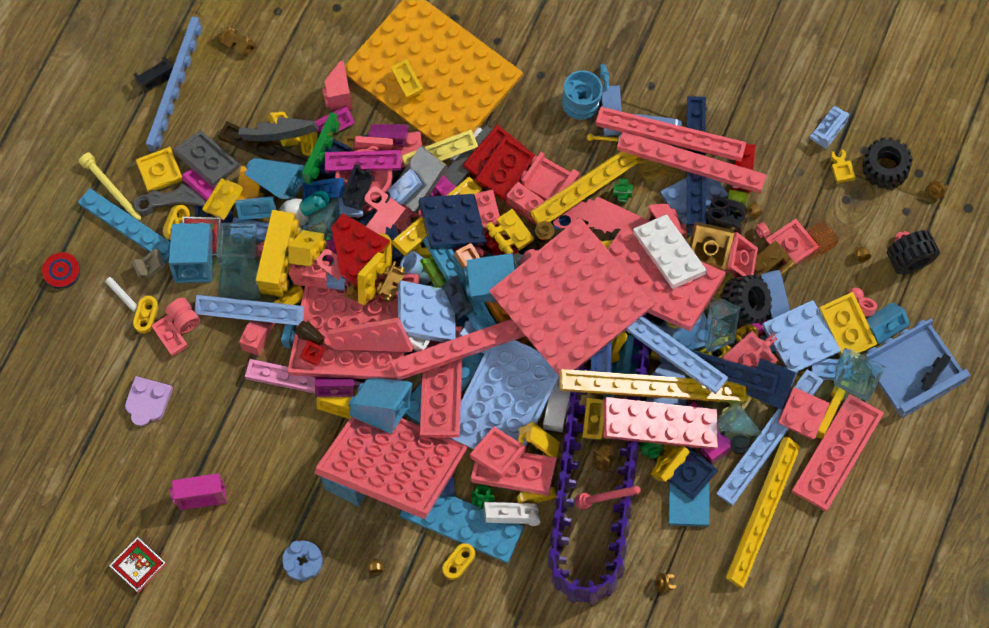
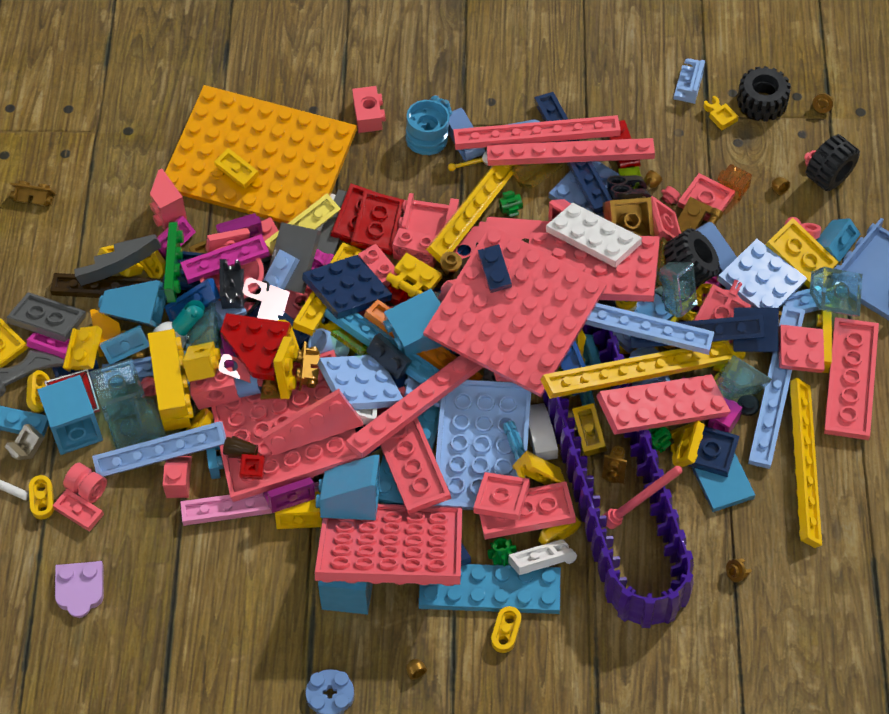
camera: 25 degrees left, 10 degrees down
dark pink window [169,473,227,511] -> none
none -> coral brick [352,86,386,133]
none -> dark blue plate [478,244,512,293]
none -> dark azure axle [503,421,526,461]

